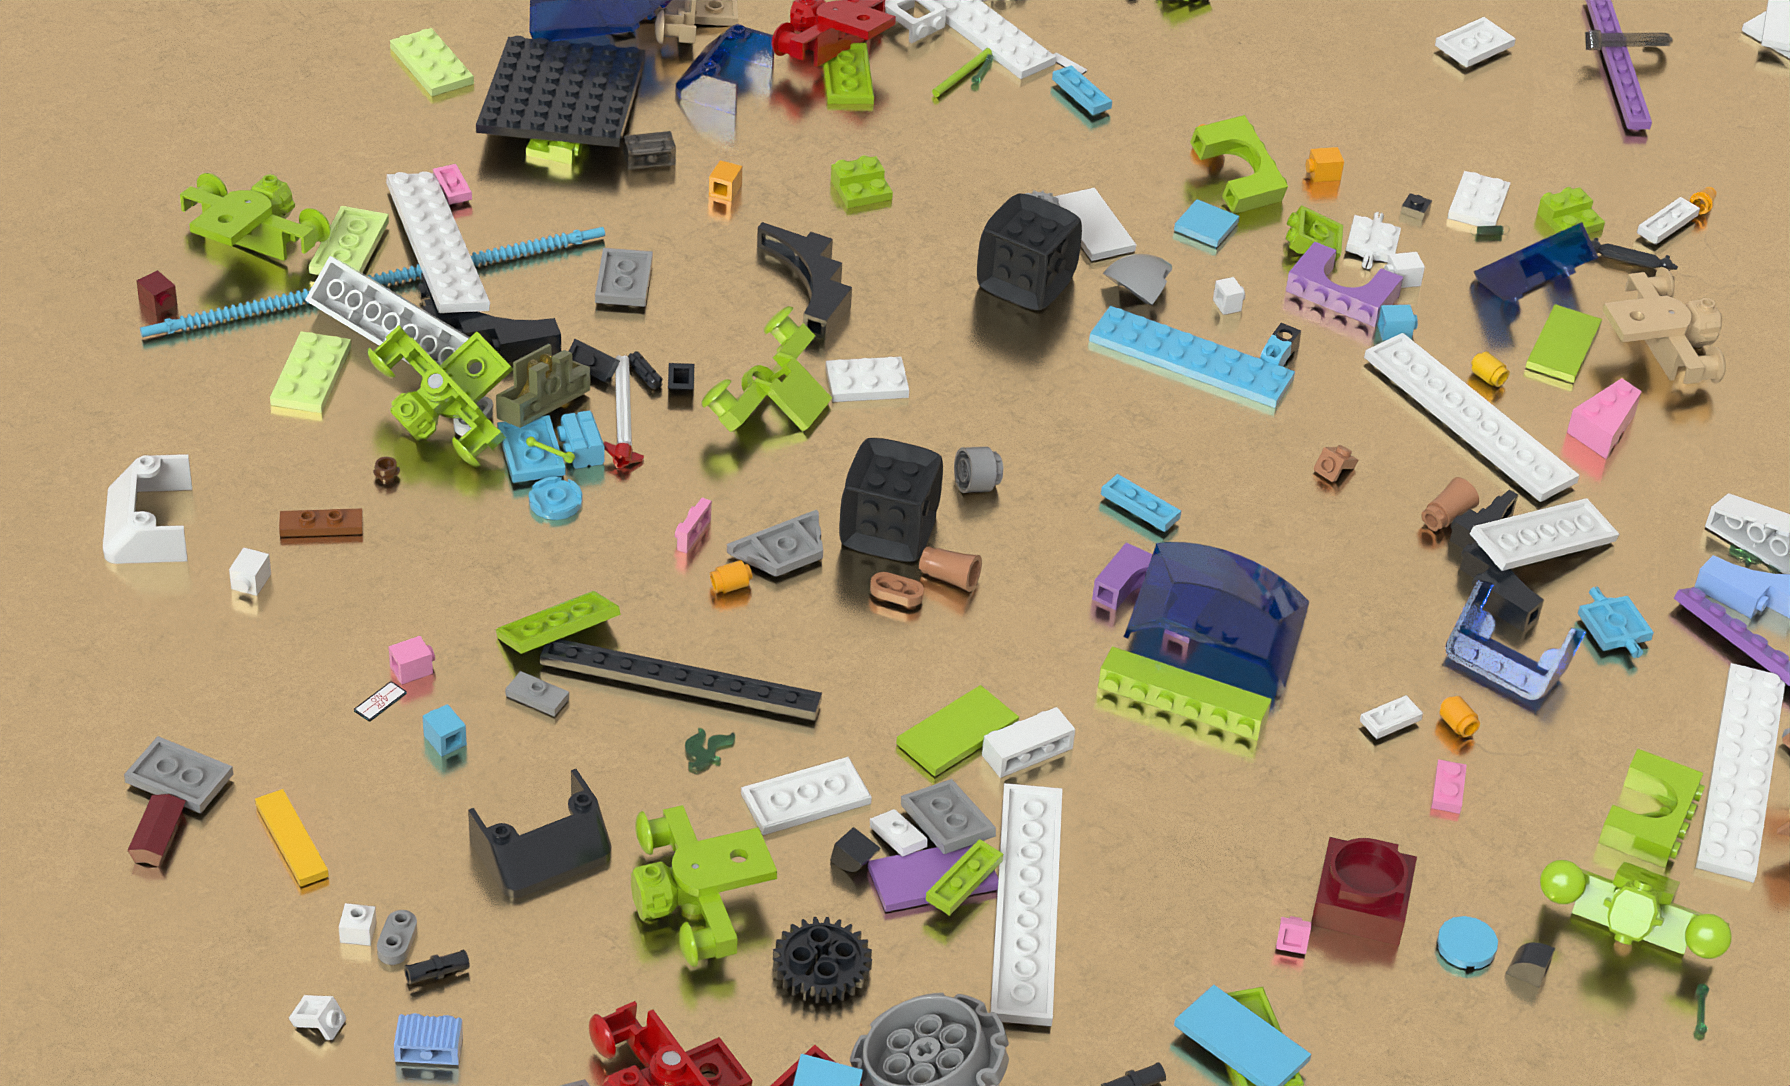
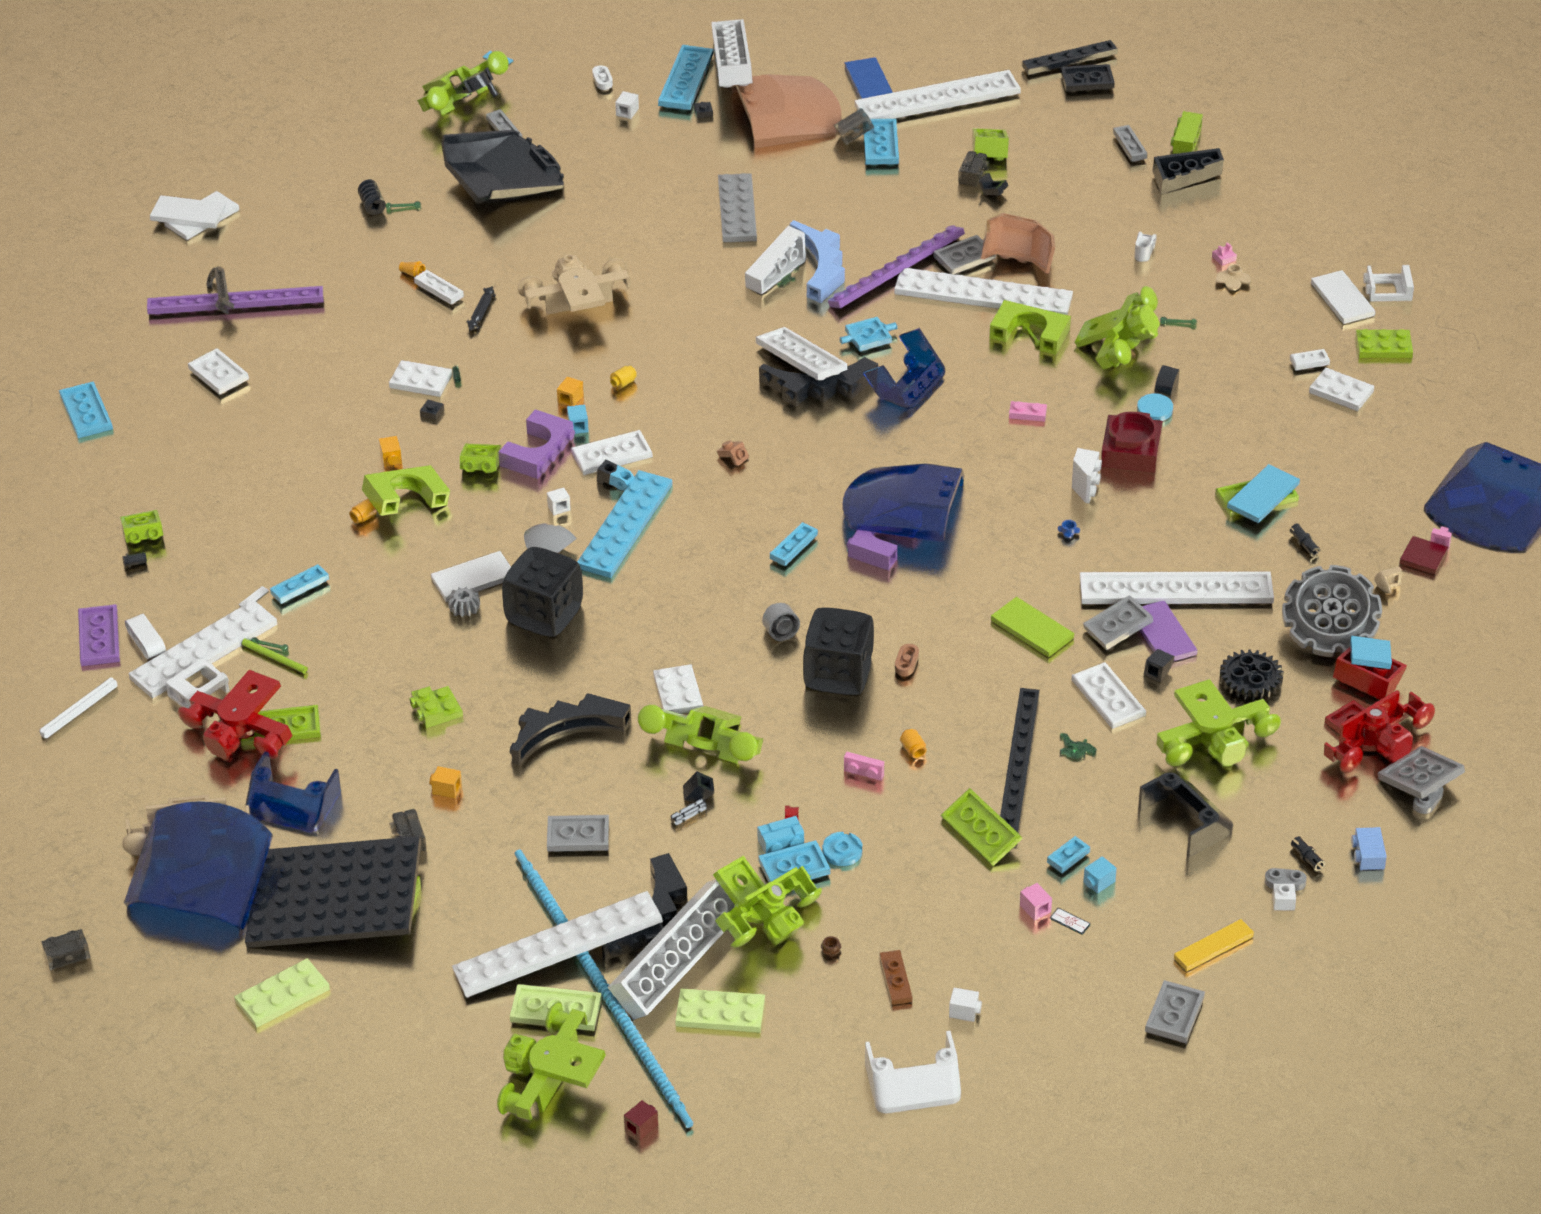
camera: 90 degrees left, 0 degrees up
dark red piece [127,794,186,867] -> none
white bracket [289,995,346,1040] -> none
bright pink plate [433,164,472,205] -> none
olive piece [496,344,590,428] -> none
light grey plate [505,671,569,717] -> none
lime hinge [526,436,575,463] -> none
black plate [568,339,620,384] -> none
white axle [615,355,632,446] -> none
light grey wing [727,509,823,577] -> none
white plate [870,809,927,857] -> none
nougat plant [919,547,982,592] -> none
lime plate [925,839,1004,916] -> none
white brick [982,707,1075,778] -> none
lime brick [1098,646,1272,741] -> none
medium azure tile [1174,199,1240,247] -> none
bright pink tile [1276,916,1311,954] -> none
white plate [1345,212,1401,269] -> none
white plate [1360,695,1423,739] -> none
white plate [1364,333,1579,502] -> none
white brick [1384,252,1425,288] -> none
nougat plant [1421,477,1479,531] -> none
light orange brick [1439,696,1480,737] -> none
clear blue windscreen [1473,222,1598,303] -> none
lime tile [1526,304,1602,383] -> none
lime plate [1537,187,1605,240] -> none
bright pink wedge [1567,378,1642,459] -> none
none -> light orange brick [557,377,584,406]
none -> white tile [571,430,653,475]
none -> medium azure plate [1047,836,1090,873]
none -> blue plate [1058,520,1080,538]
none -> white slope [1072,448,1102,503]

